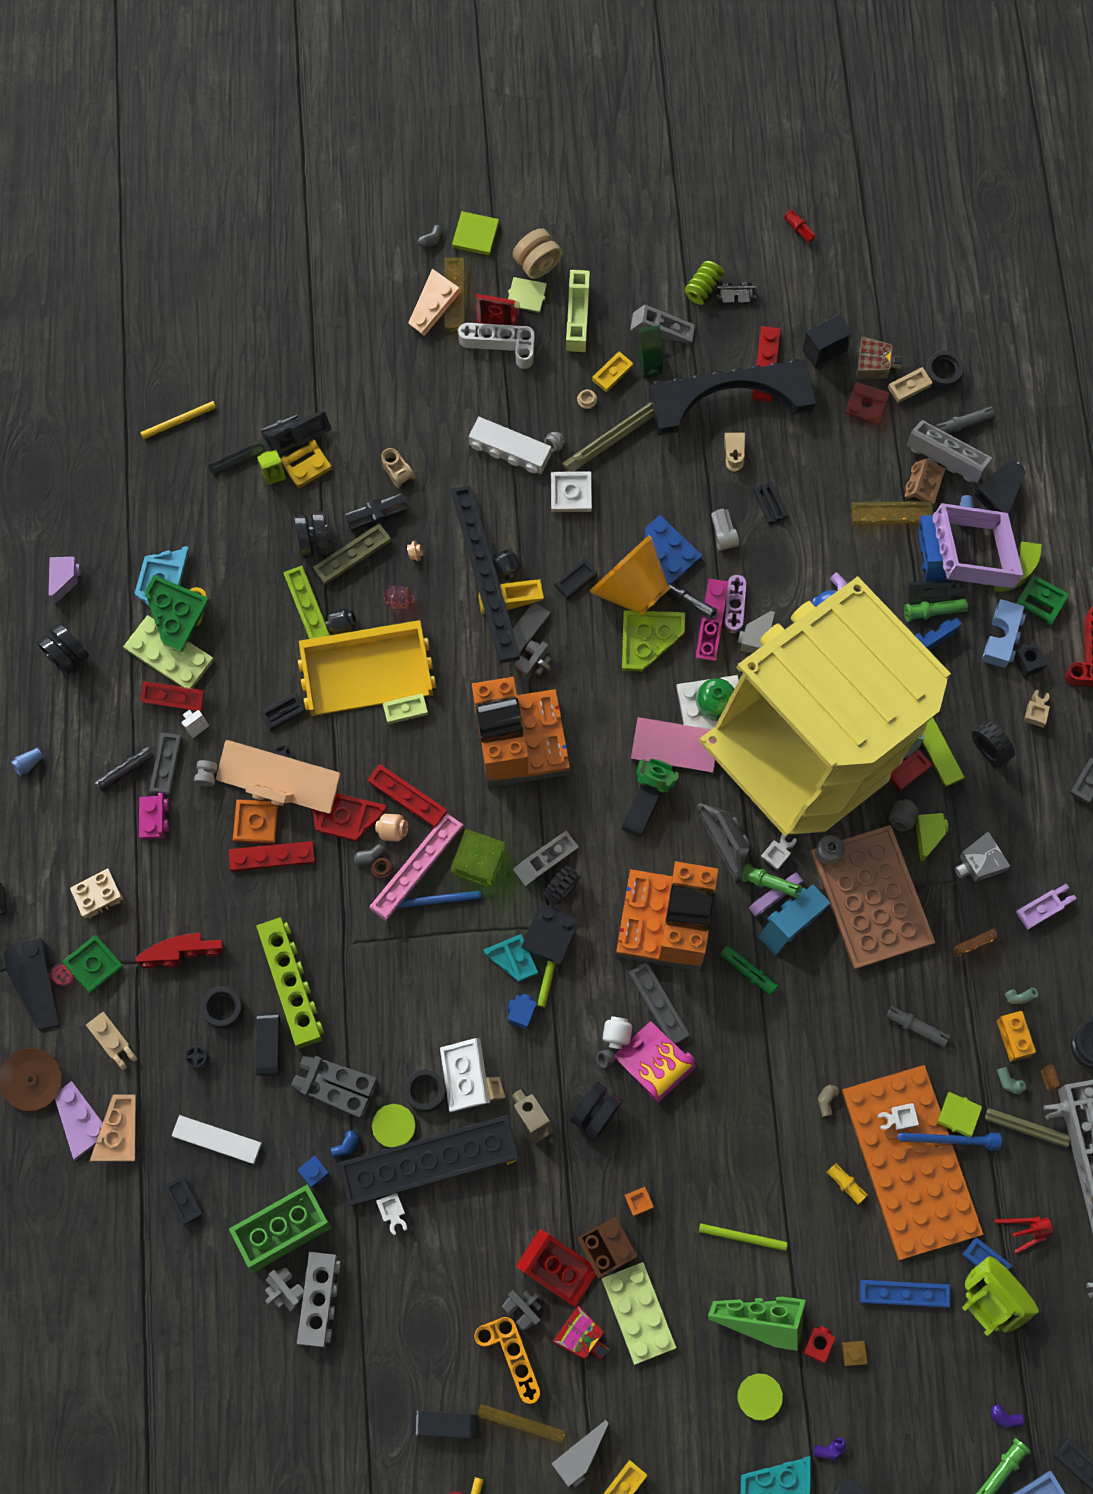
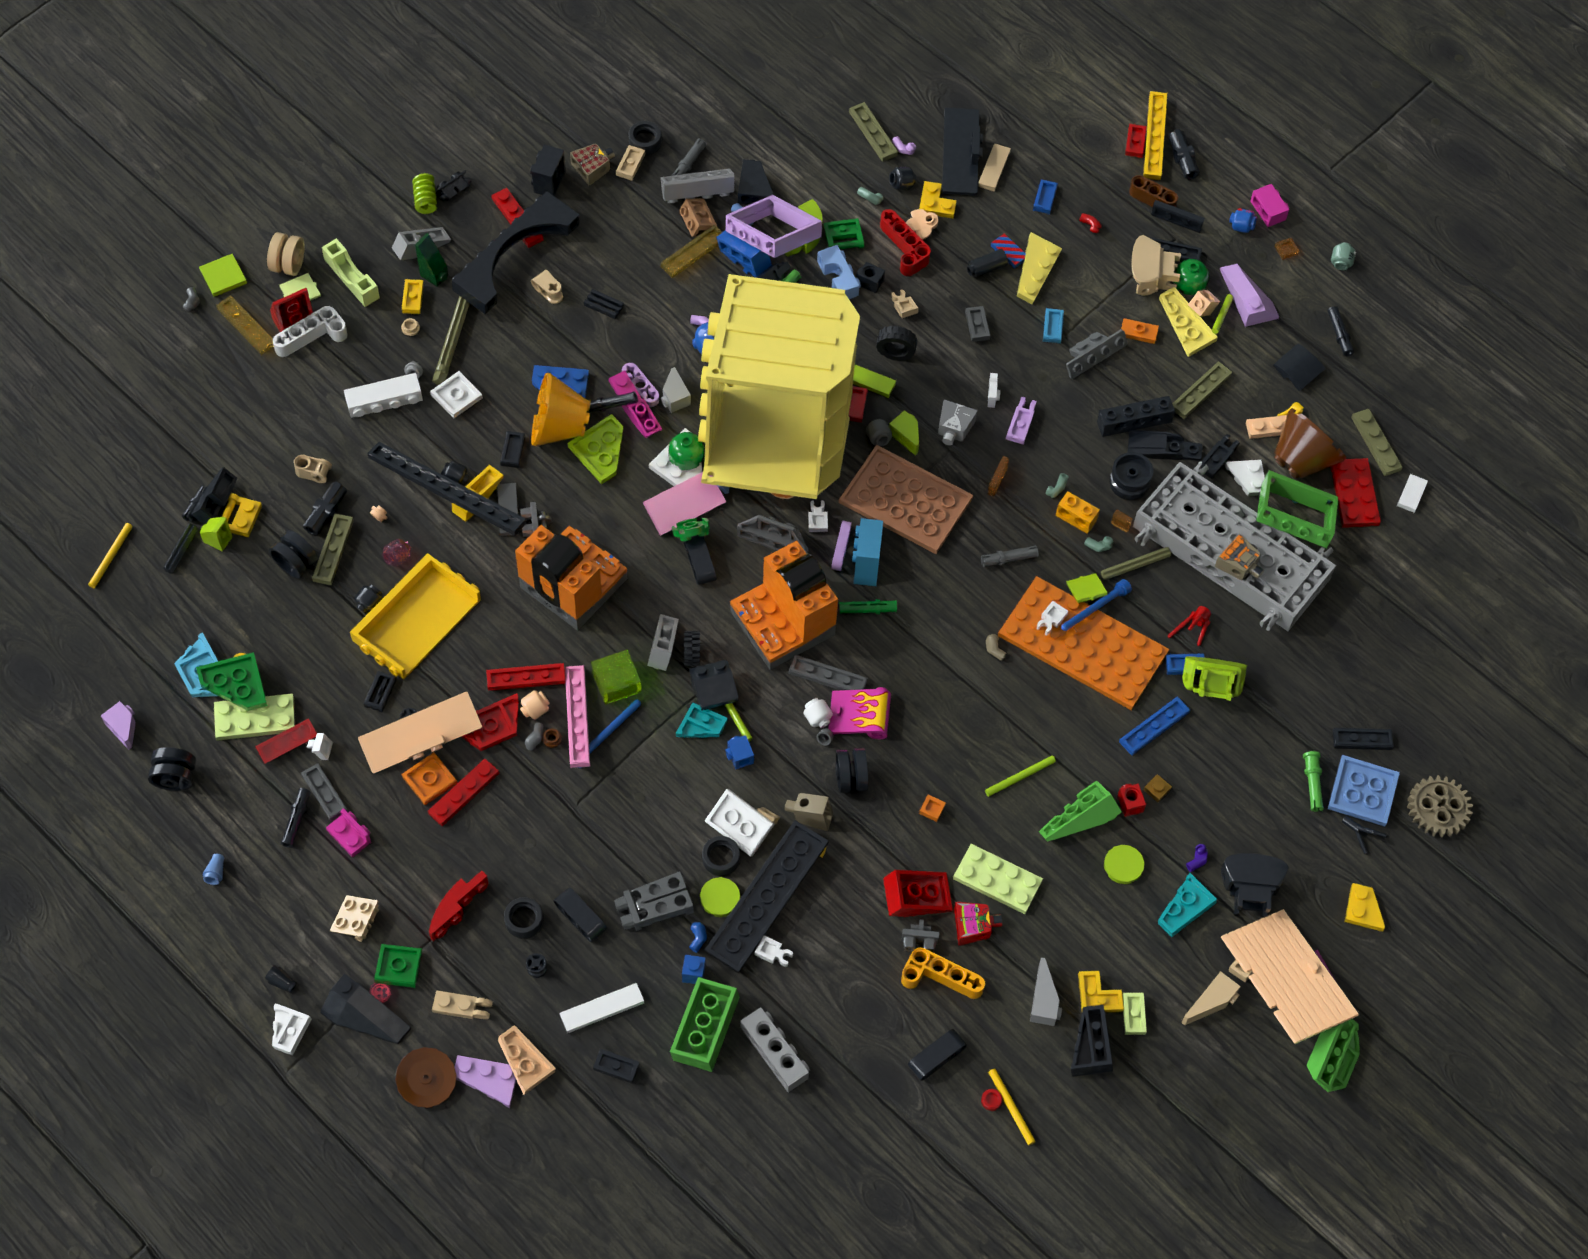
camera: 45 degrees left, 10 degrees down
light grey wheel [194,760,218,787] -> none
lime brick [256,917,324,1049] -> none
light grey hips [265,1267,304,1312] -> none
lime tile [283,566,330,639] -> none
yellowish green plate [383,693,428,724] -> none
light nougat wing [409,269,461,336] -> none
clear yellow axle [478,1404,565,1443] -> none
reddish brown slope [577,1217,638,1278] -> none
light grey piece [711,509,739,551] -> none
bright green pin [740,863,802,898] -> none
red axle [784,209,816,243] -> none
dark grey head [816,835,845,865] -> none
yellow pin [826,1163,868,1204] -> none
clear red piece [845,382,890,425] -> none
dark purple arm [991,1405,1024,1428] -> none
none -> white plate [988,373,1000,408]

